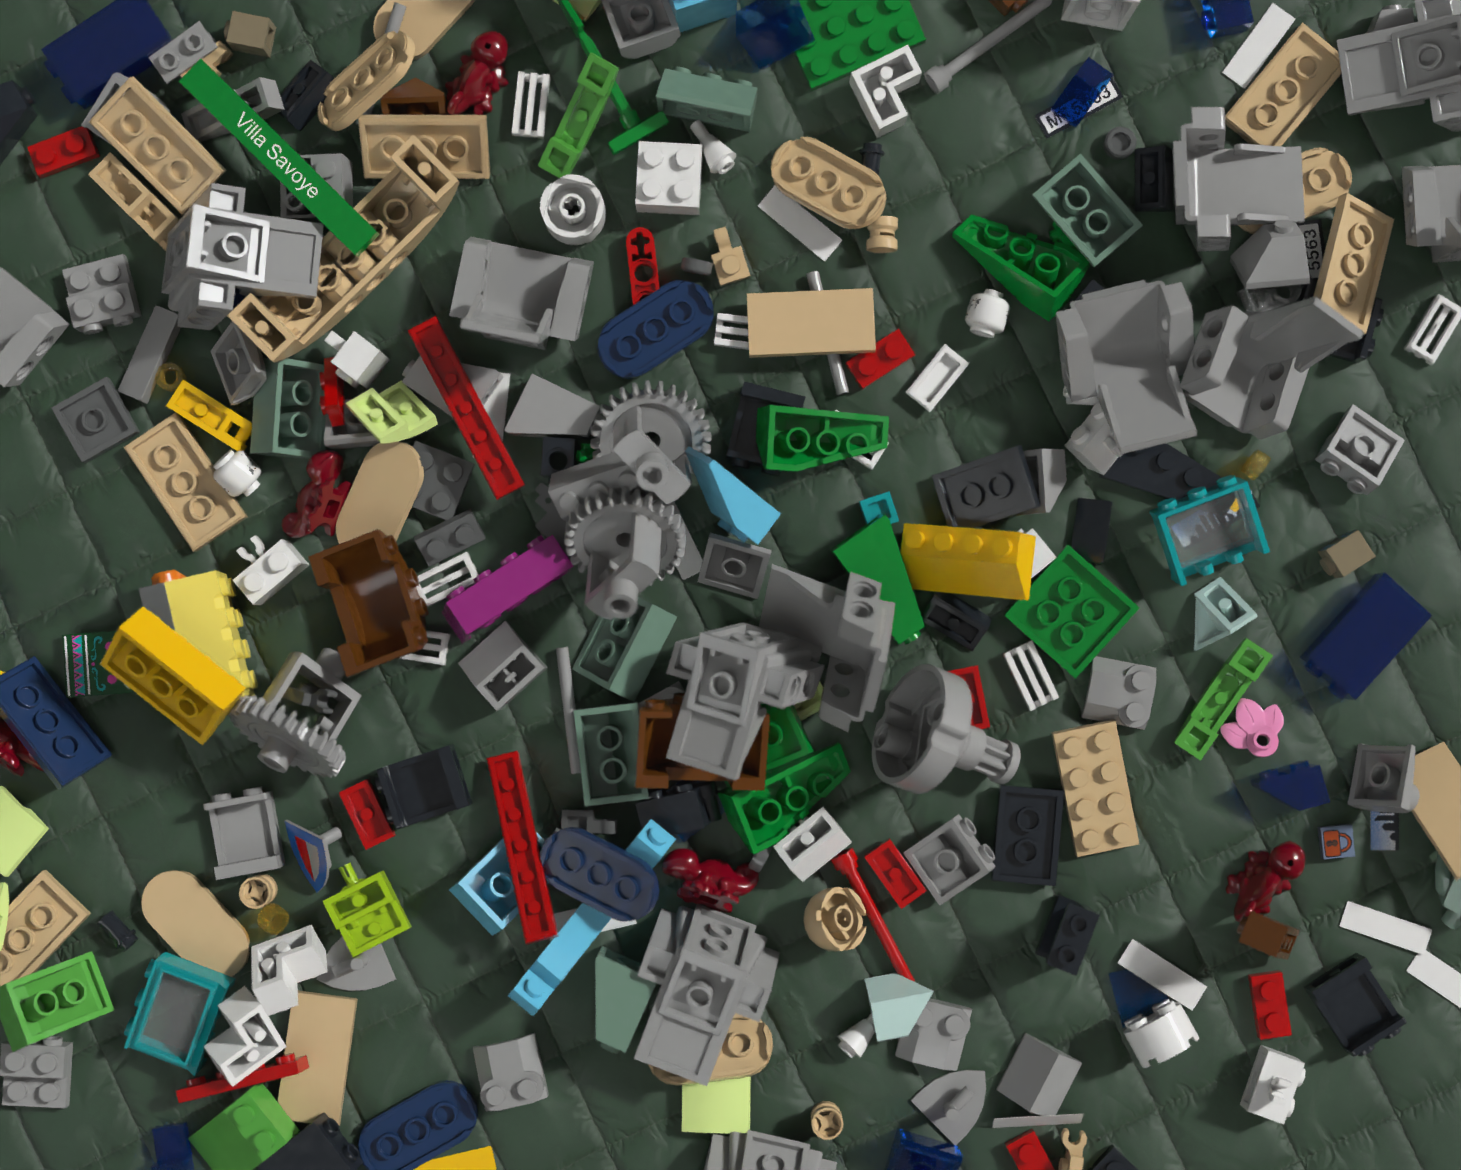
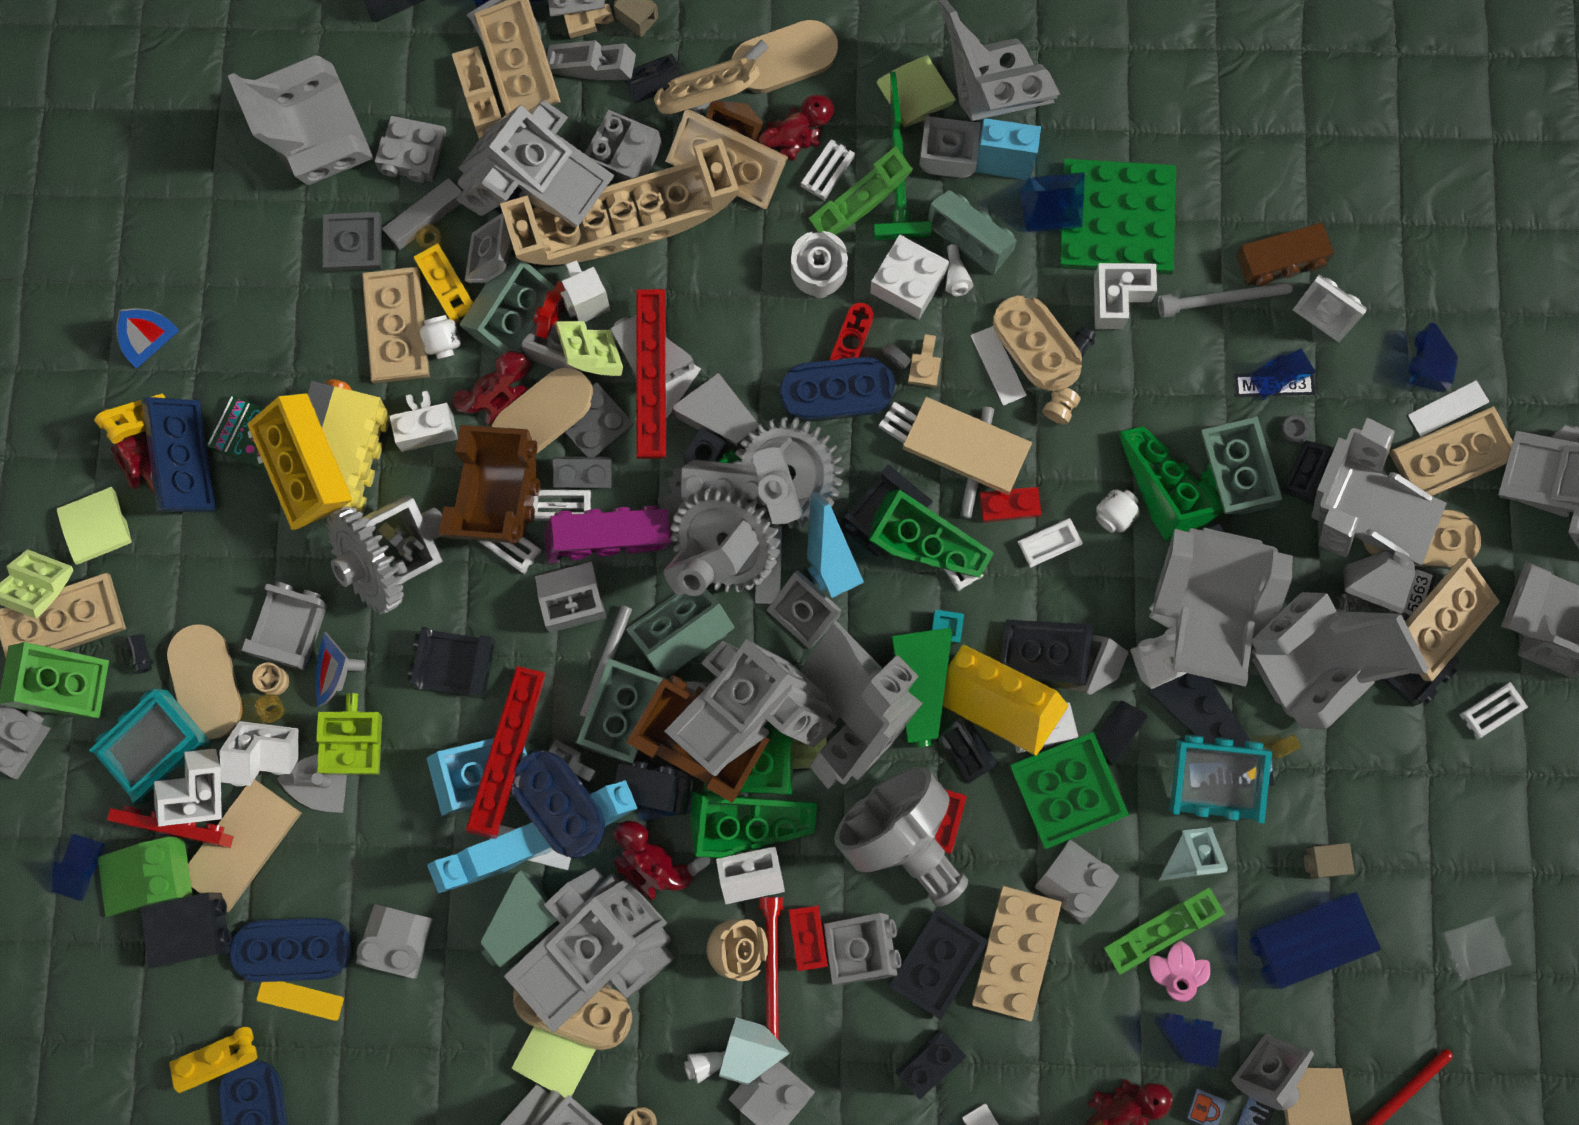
camera: 25 degrees right, 10 degrees down
red plate [27,126,100,178] -> none
green tile [179,58,380,257] -> none
red plate [339,778,396,850] -> none
light grey piece [449,237,594,350] -> none
white tile [1003,640,1059,711] -> none
light grey plate [1315,404,1405,496] -> none

